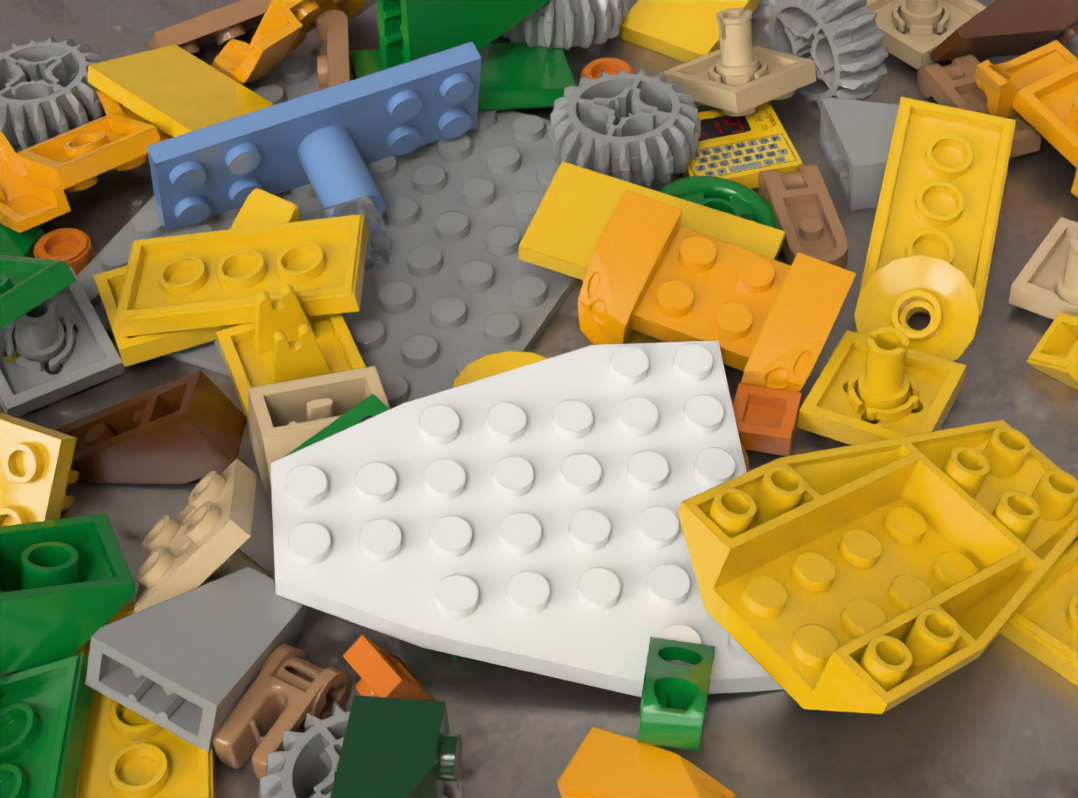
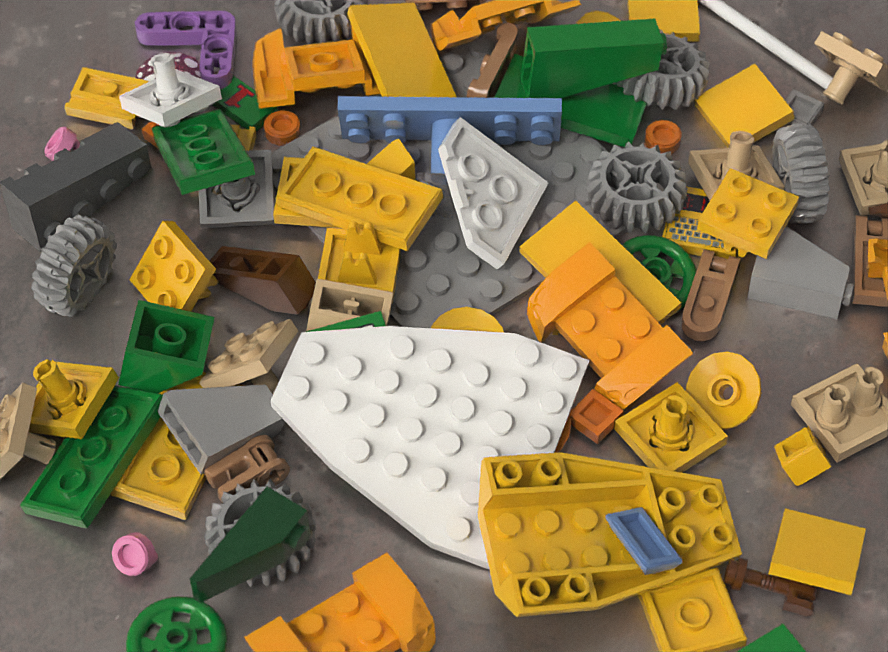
camera: 25 degrees right, 10 degrees up
orange plate [343,635,437,701] -> none
green leg [638,637,715,752] -> none
yellow tile [857,97,1016,316] -> none
none -> white plate [438,117,549,269]
none -> medium blue tile [605,507,683,575]
none -> yellow plate [697,168,799,259]

